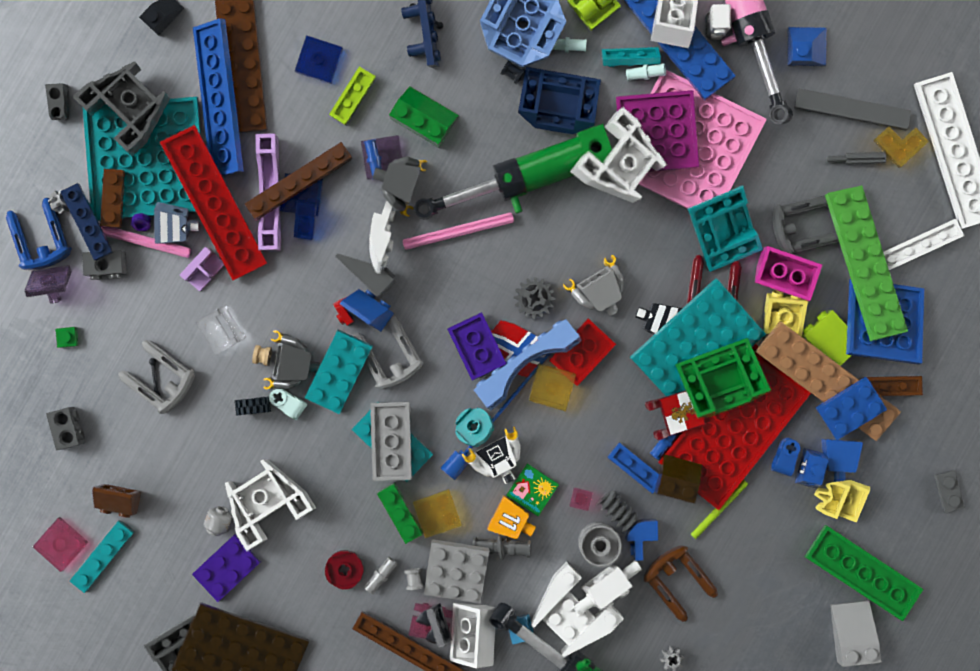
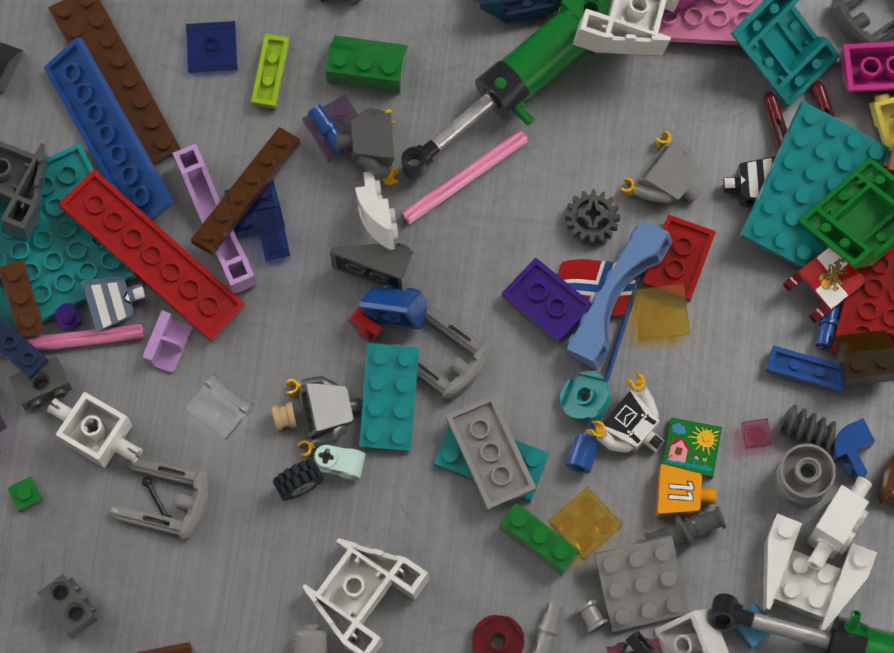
camera: 20 degrees left, 15 degrees down
none -> white brick [47,391,143,469]

